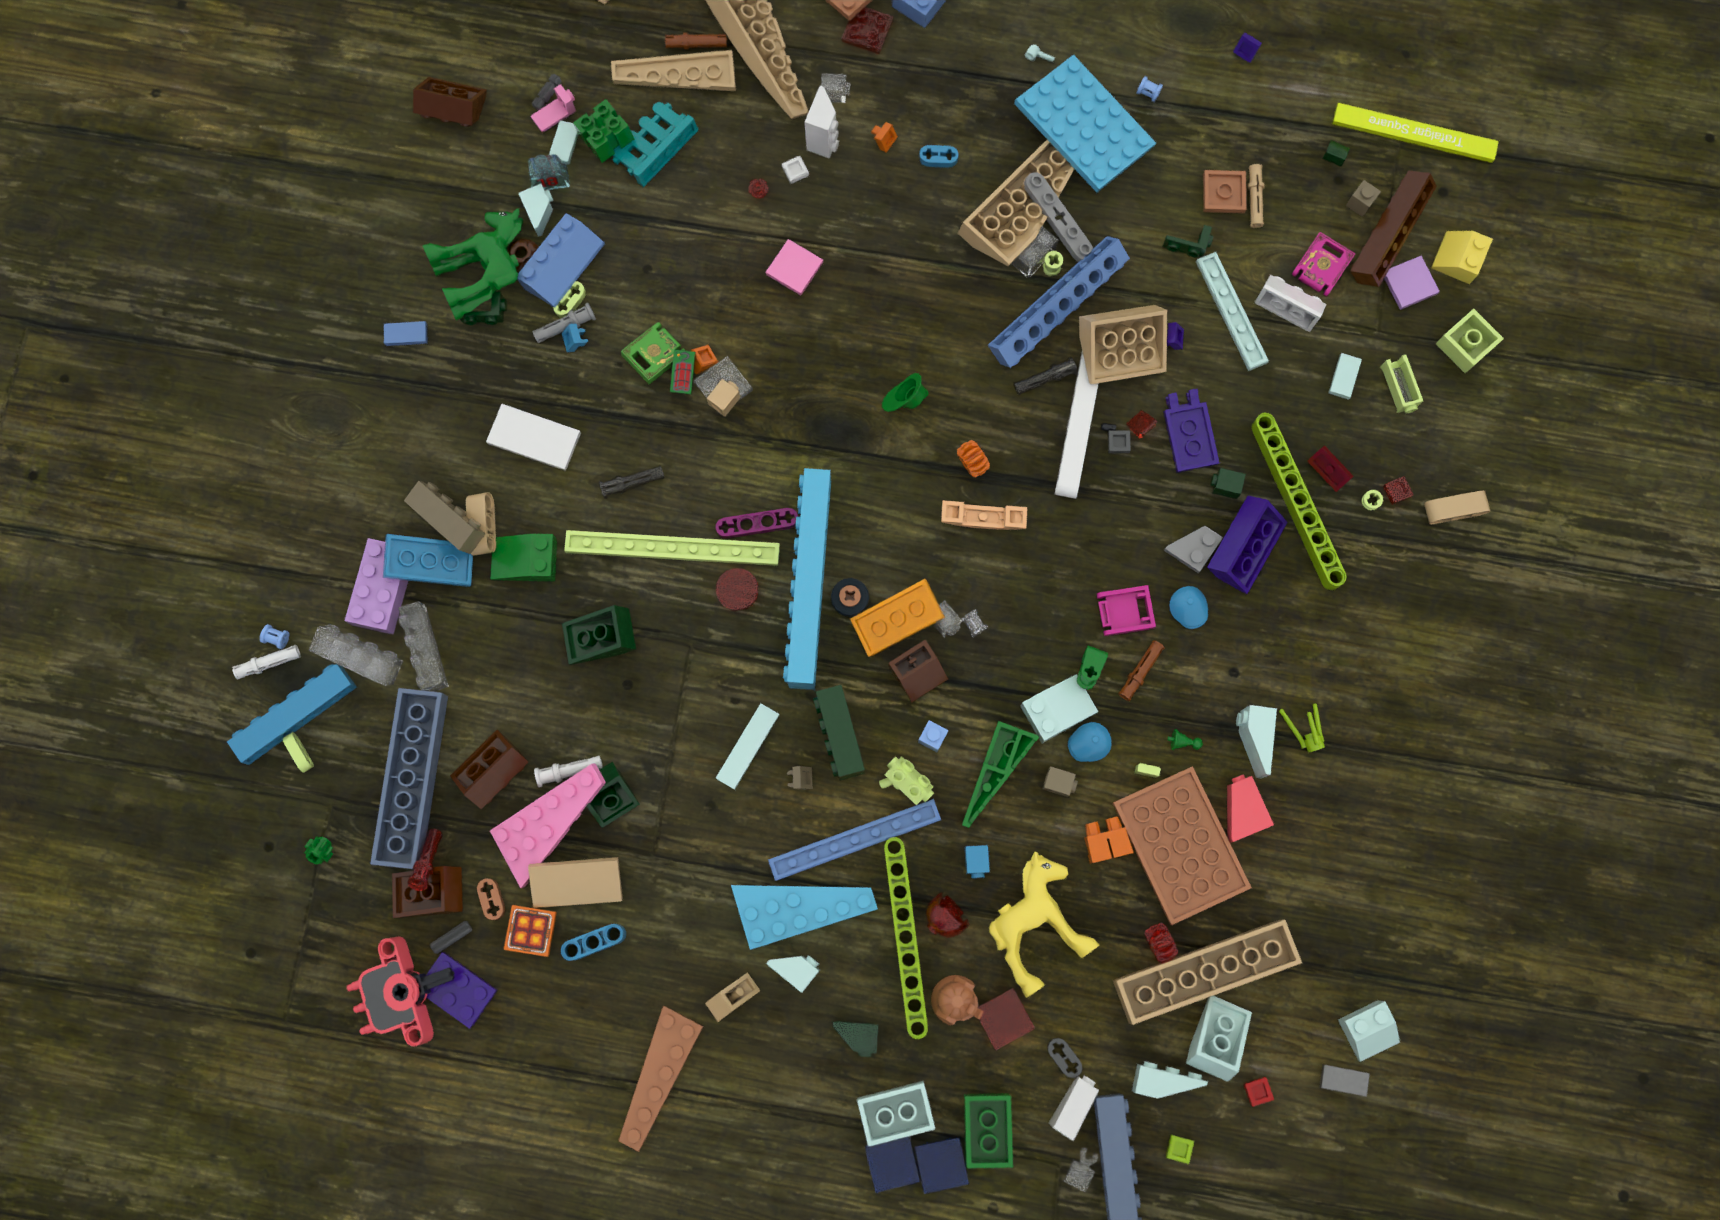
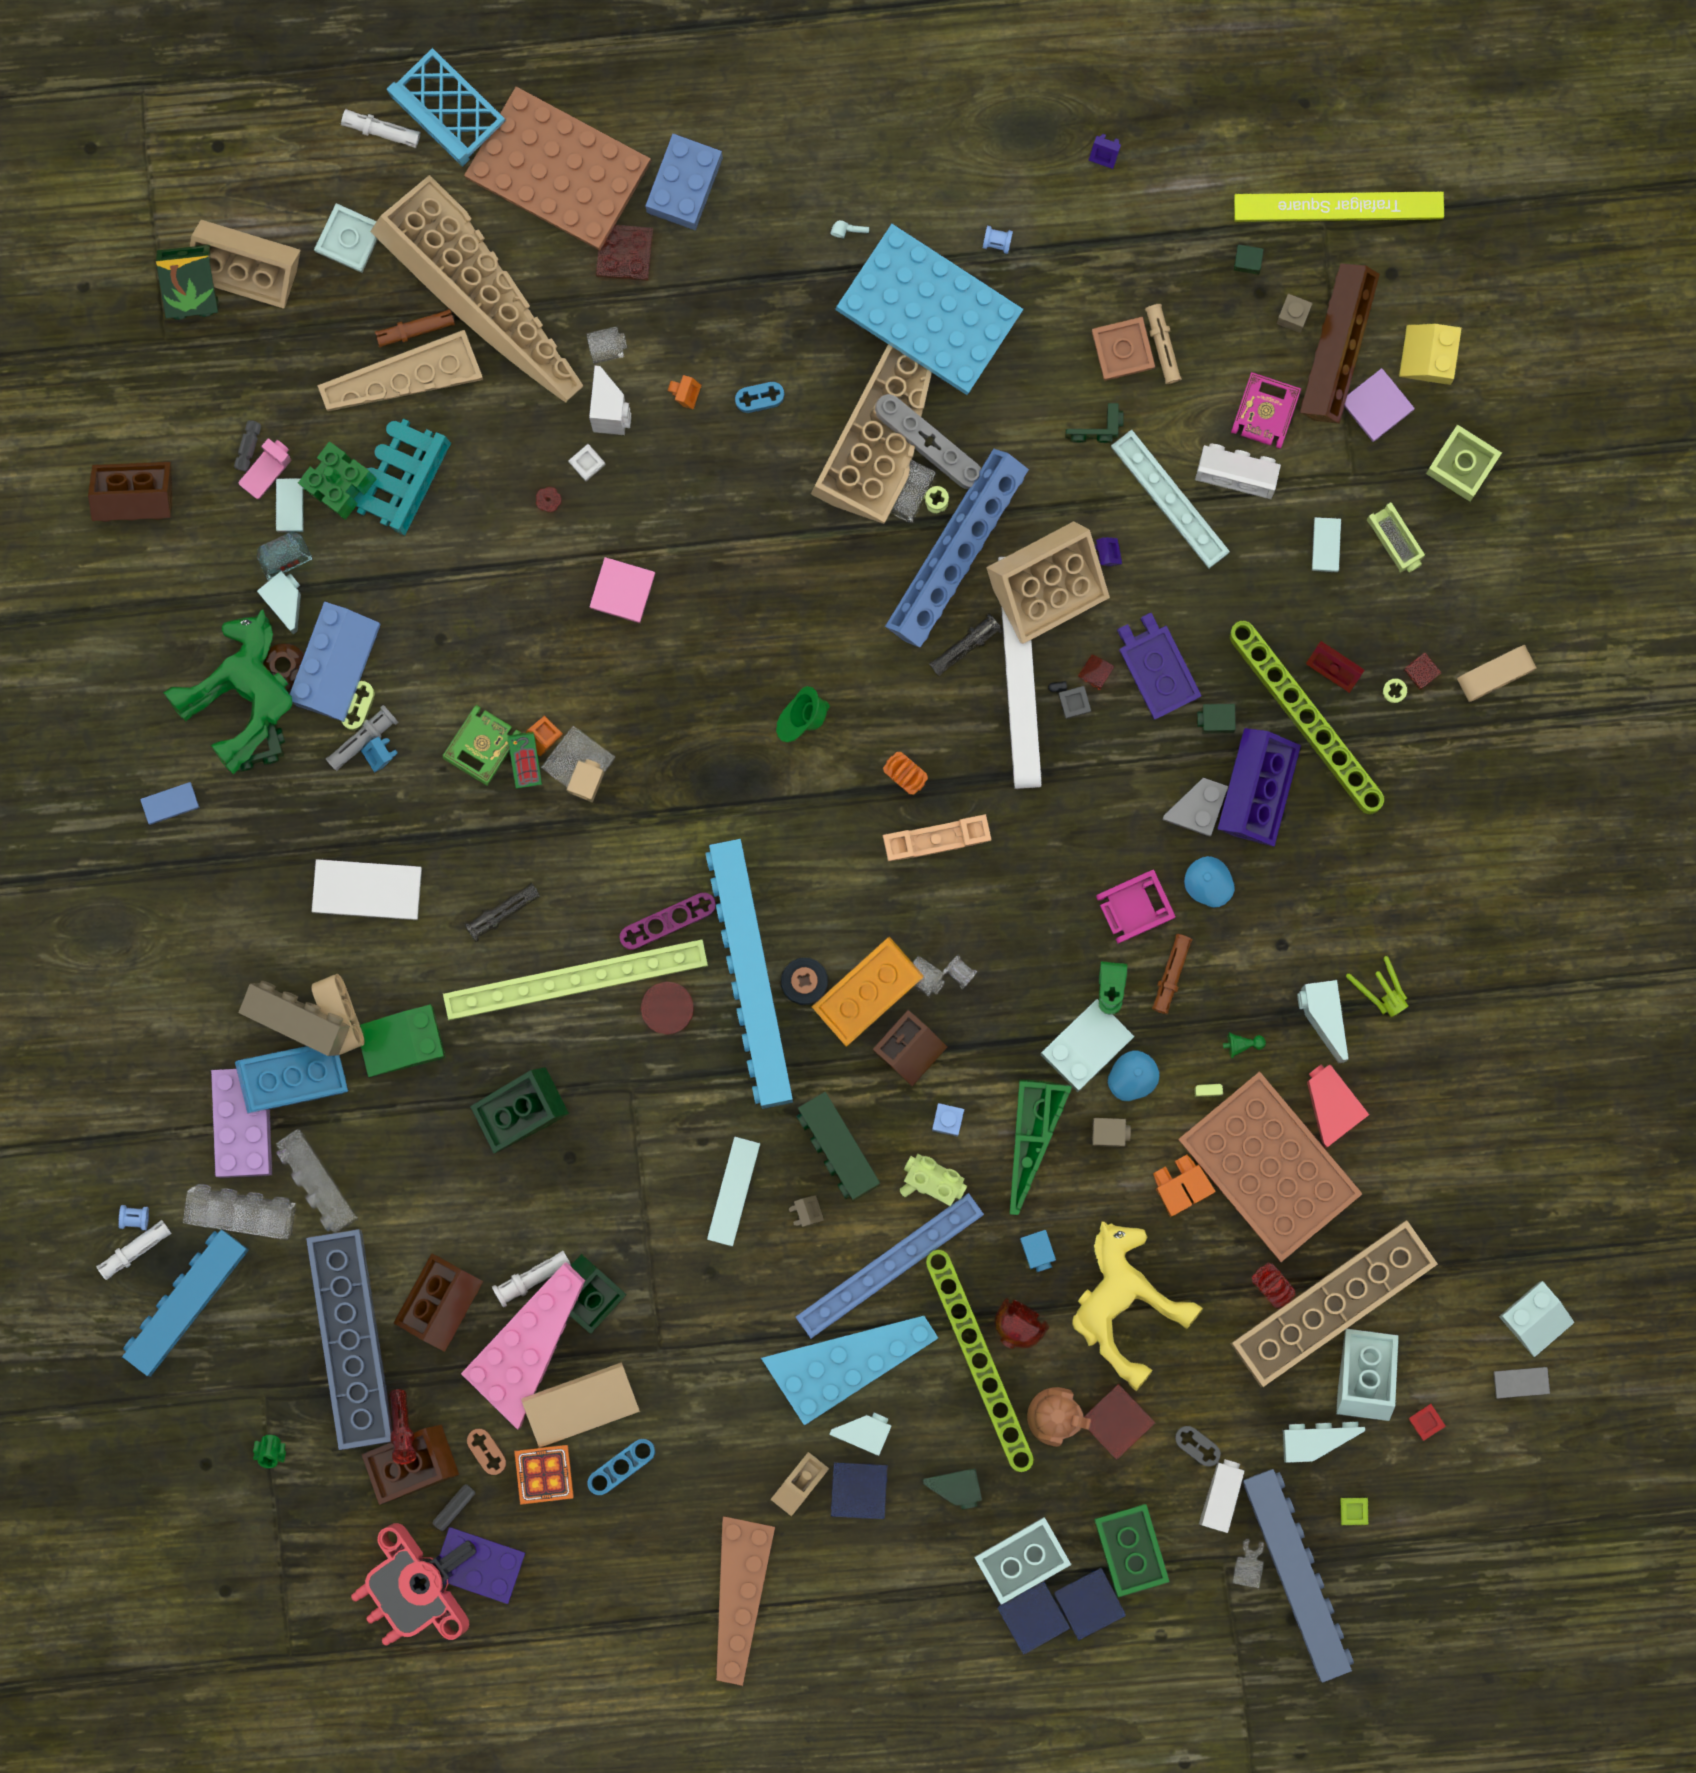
camera: 15 degrees left, 5 degrees up
yellowish green beam [282,732,314,773] -> none
none -> clear blue plate [831,1463,887,1519]

